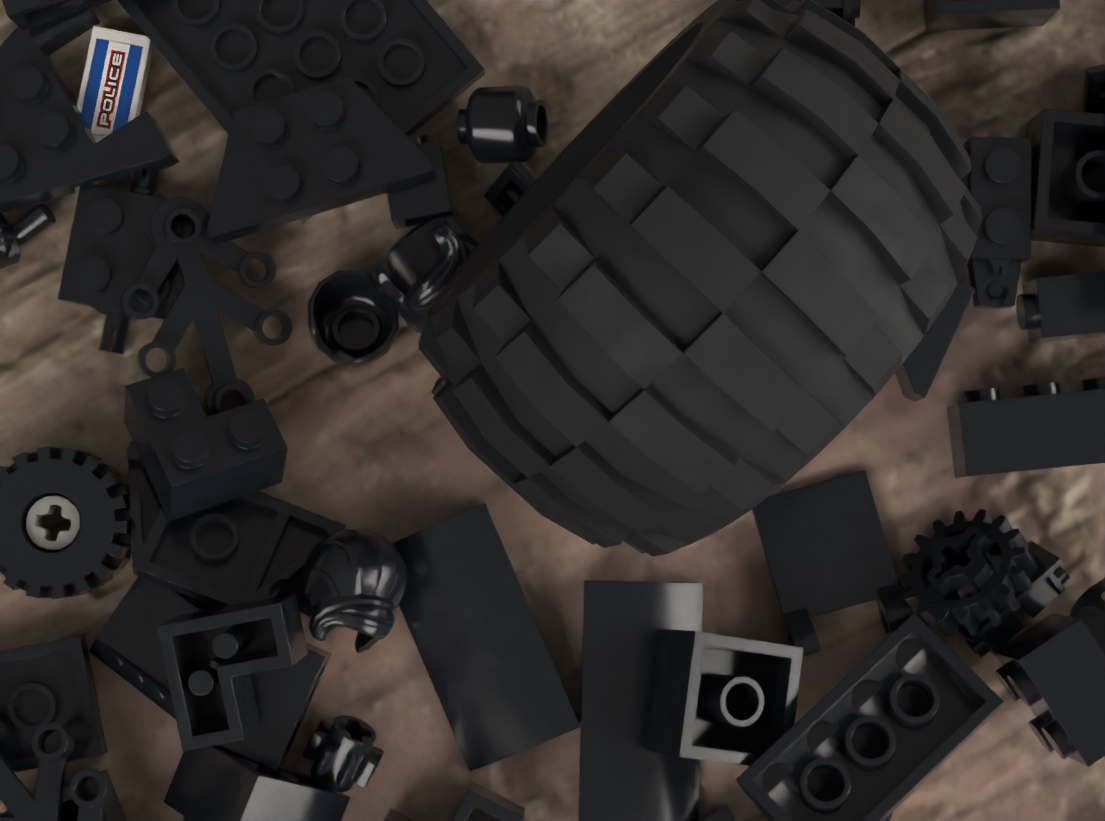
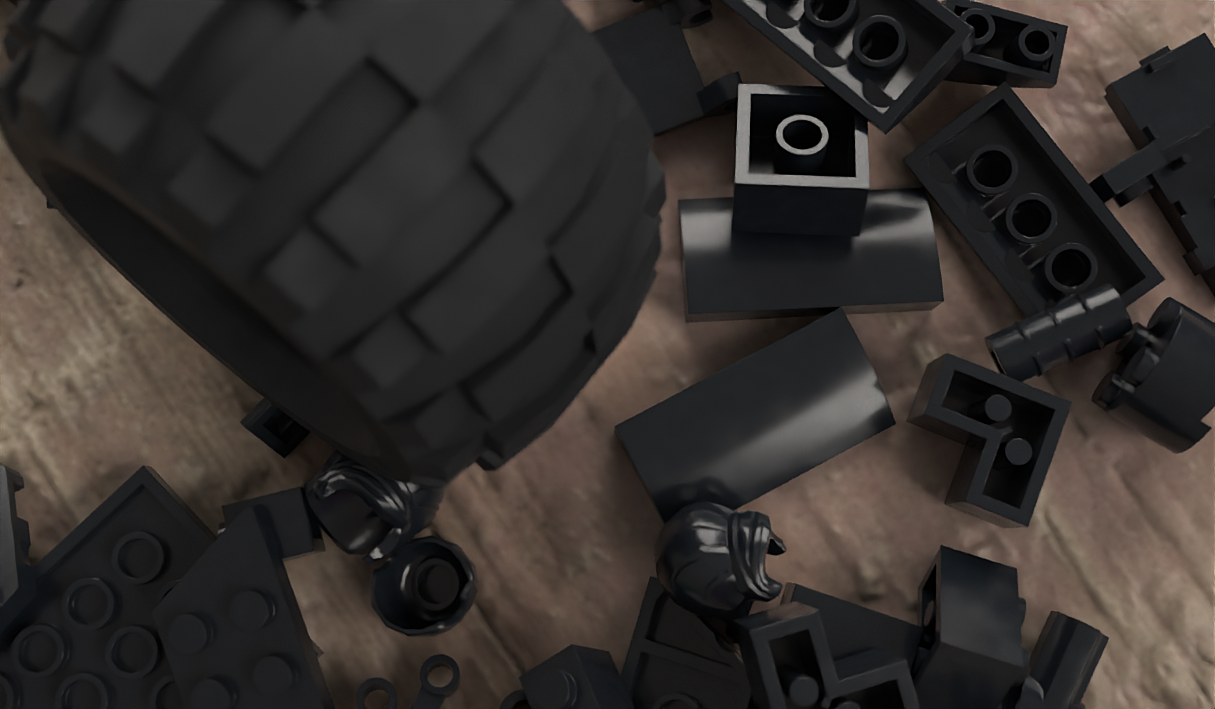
camera: 95 degrees left, 5 degrees down
black gear [303,715,384,792] -> none
black head [456,86,548,164] -> none

